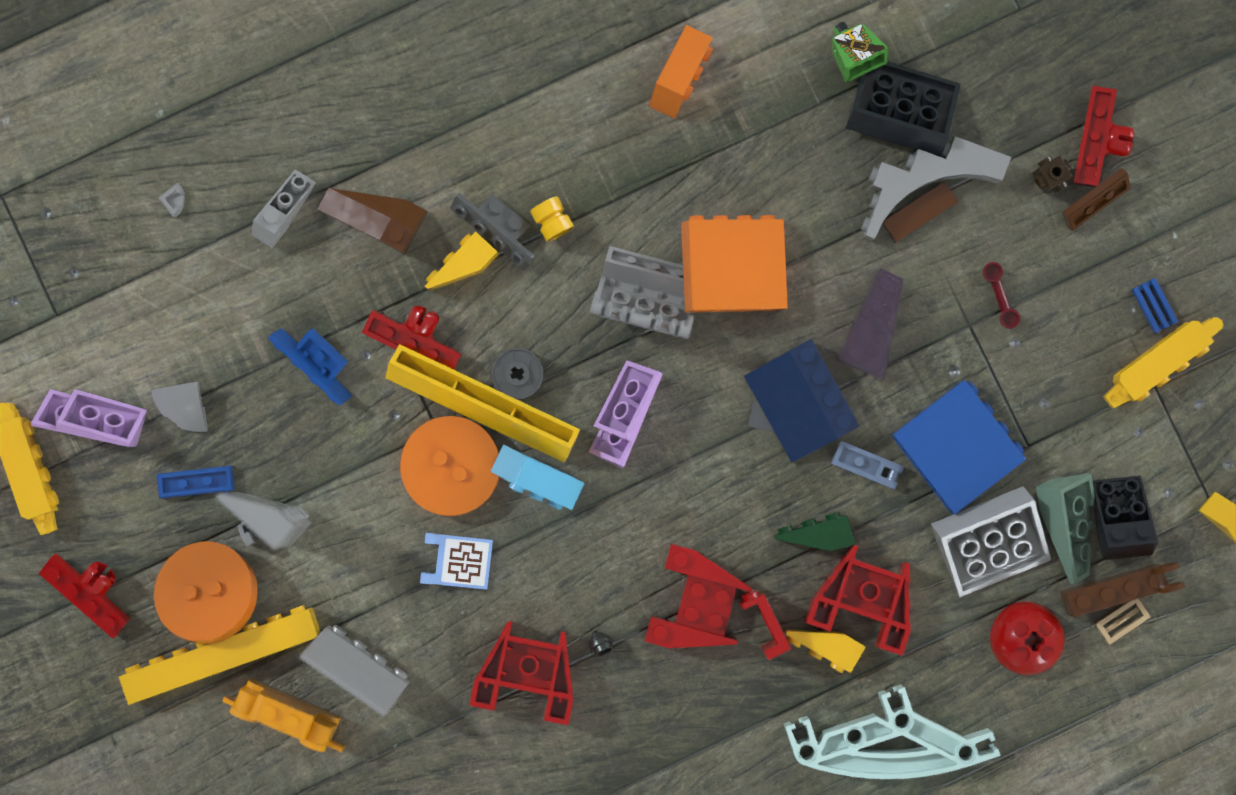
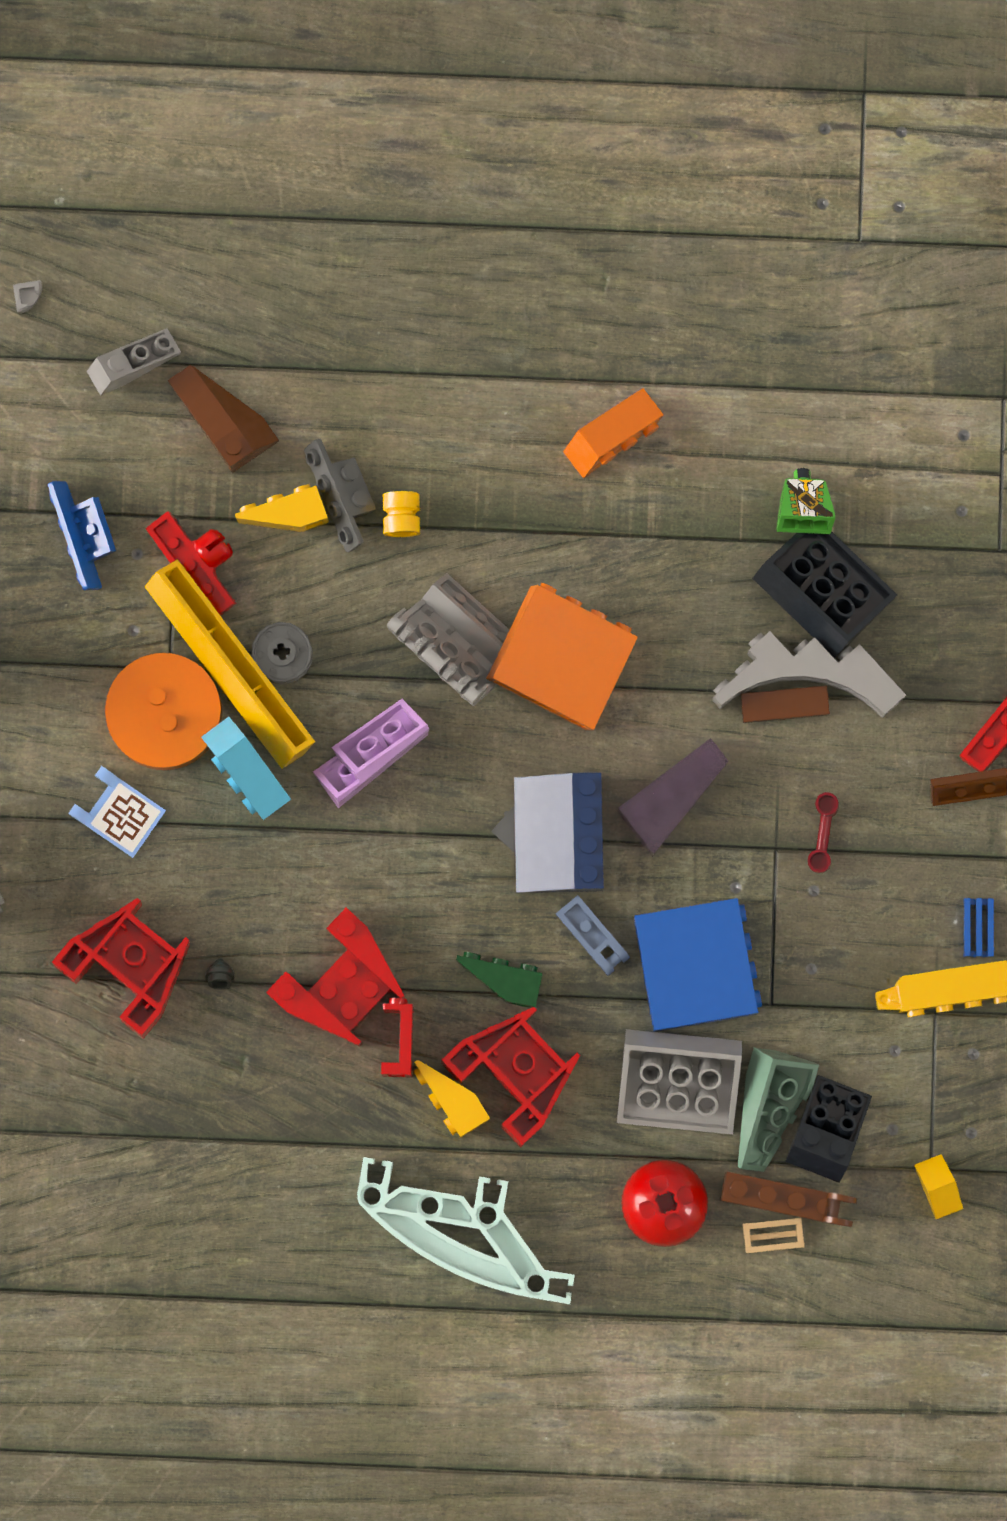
camera: 25 degrees right, 5 degrees down
dark brown brick [1032,155,1073,193] -> none

